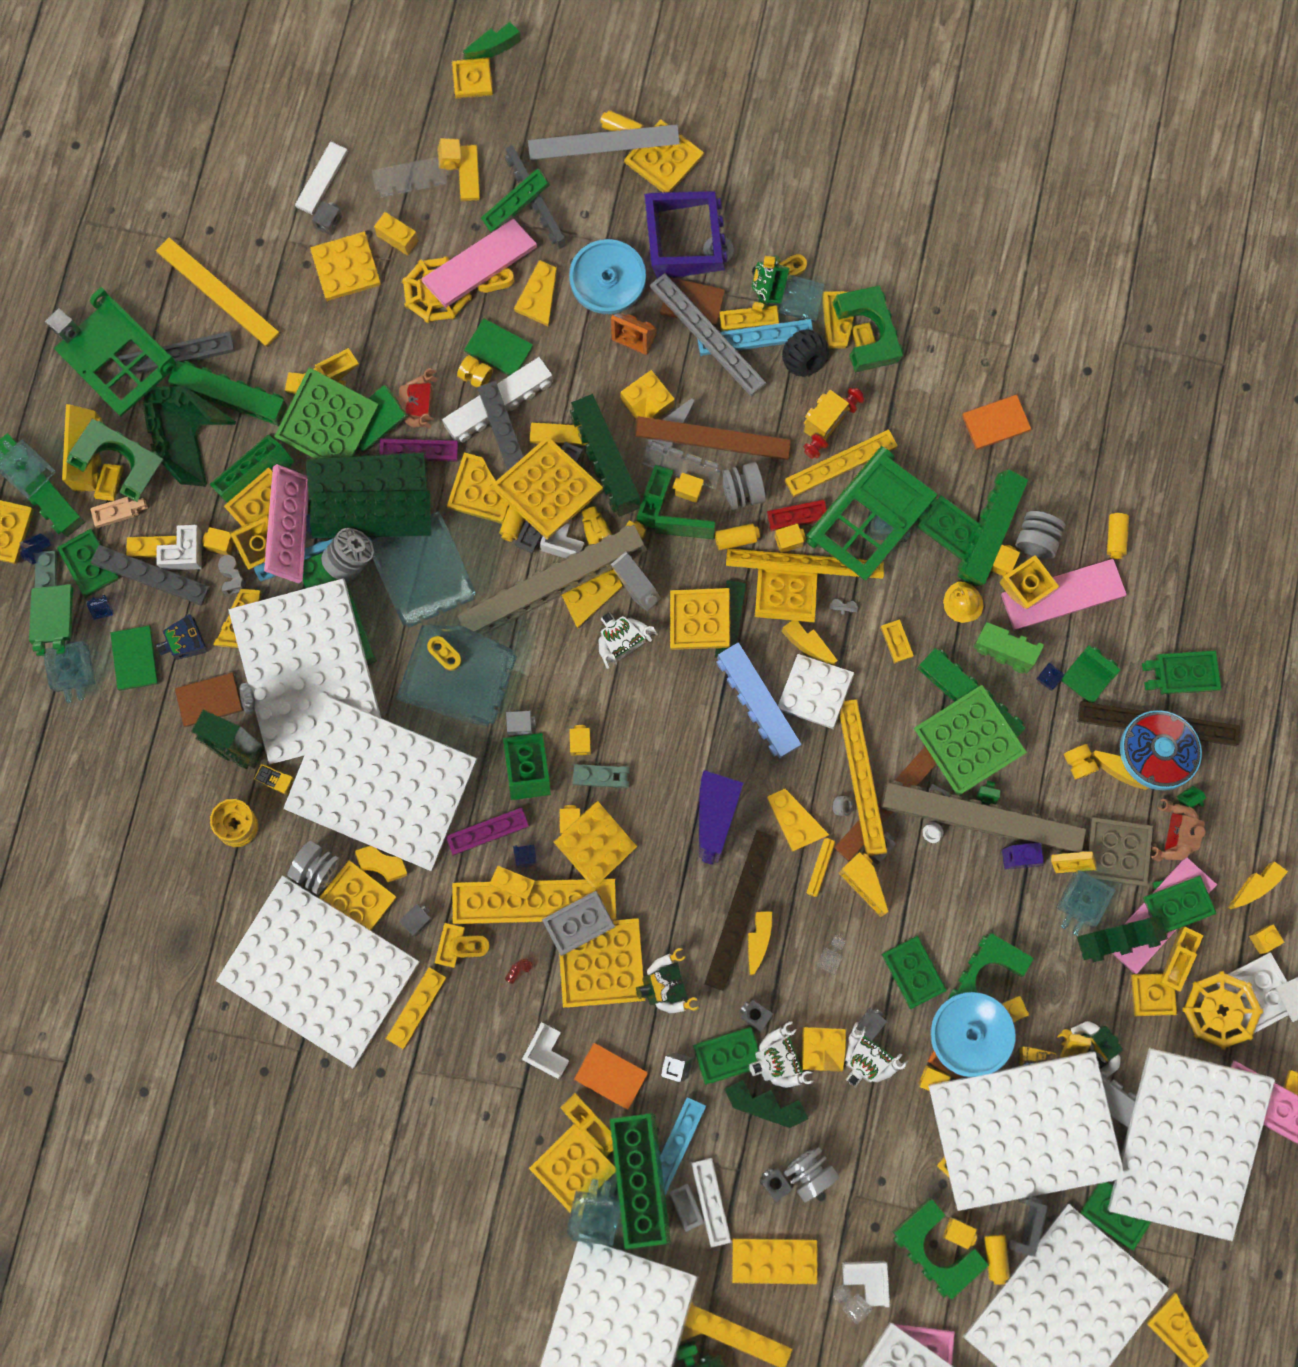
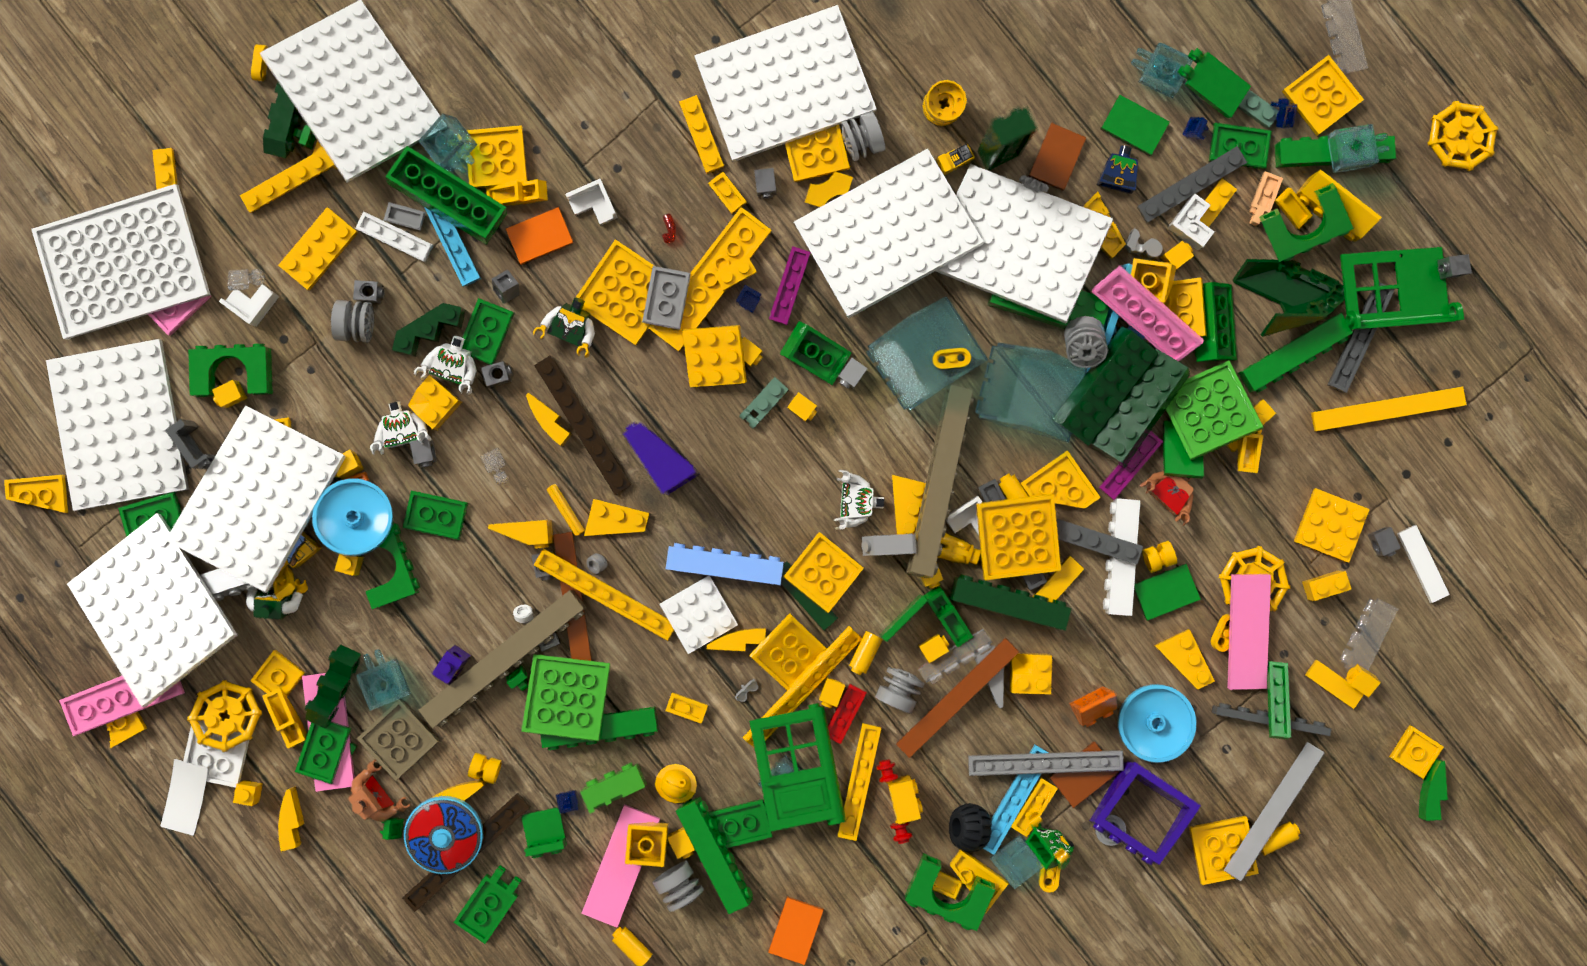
camera: 120 degrees right, 10 degrees up
yellow plate [449,935,489,958] -> none
yellow brick [984,1235,1010,1285] -> none
yellow plate [1051,851,1097,873] -> none

